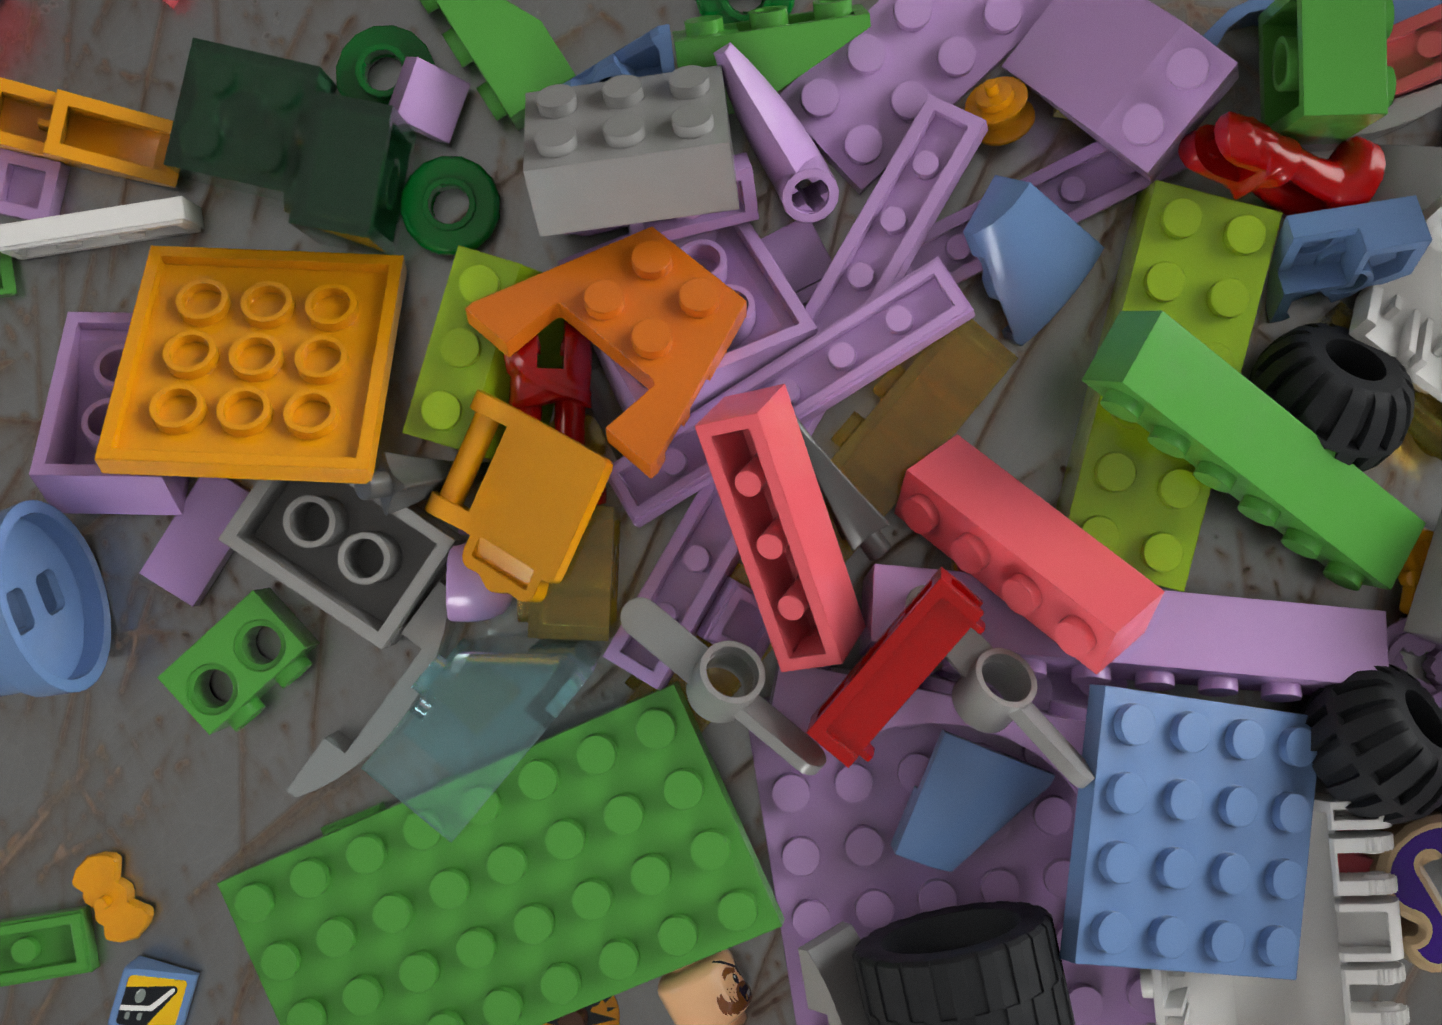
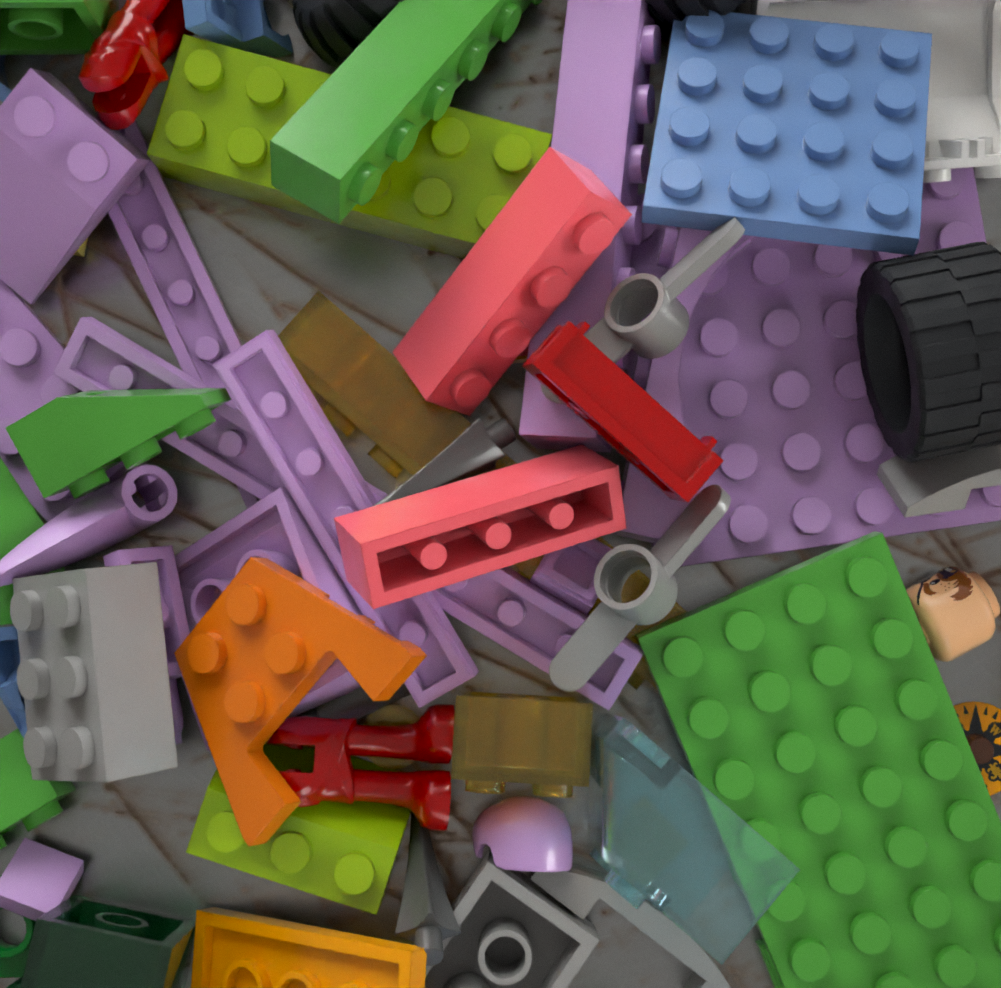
camera: 90 degrees left, 5 degrees down
green piece [400,156,500,256] -> none
light orange piece [424,389,613,603] -> none
lavender tile [761,220,832,293] -> none
medium blue slope [890,729,1055,872] -> none
medium blue slope [963,175,1105,346] -> none
light orange wheel [965,76,1035,146] -> none
none -> bright green slope [5,388,231,499]

